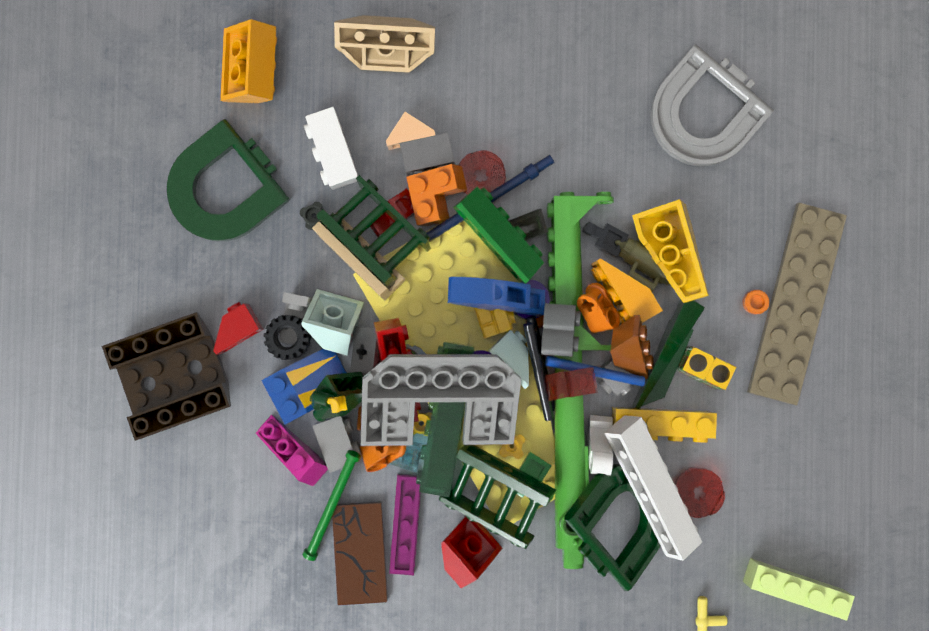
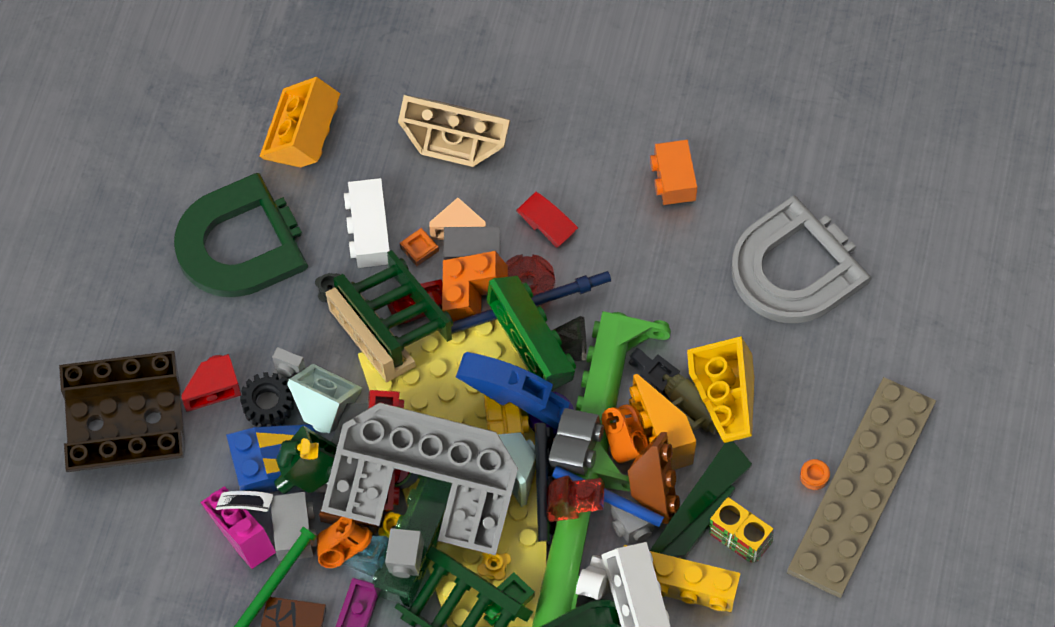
camera: 15 degrees right, 25 degrees down
none -> sticker [216,491,273,512]
none -> light grey brick [385,528,424,578]
none -> orange tile [400,228,439,266]
none -> red slope [516,192,578,248]
none -> orange brick [650,140,697,205]

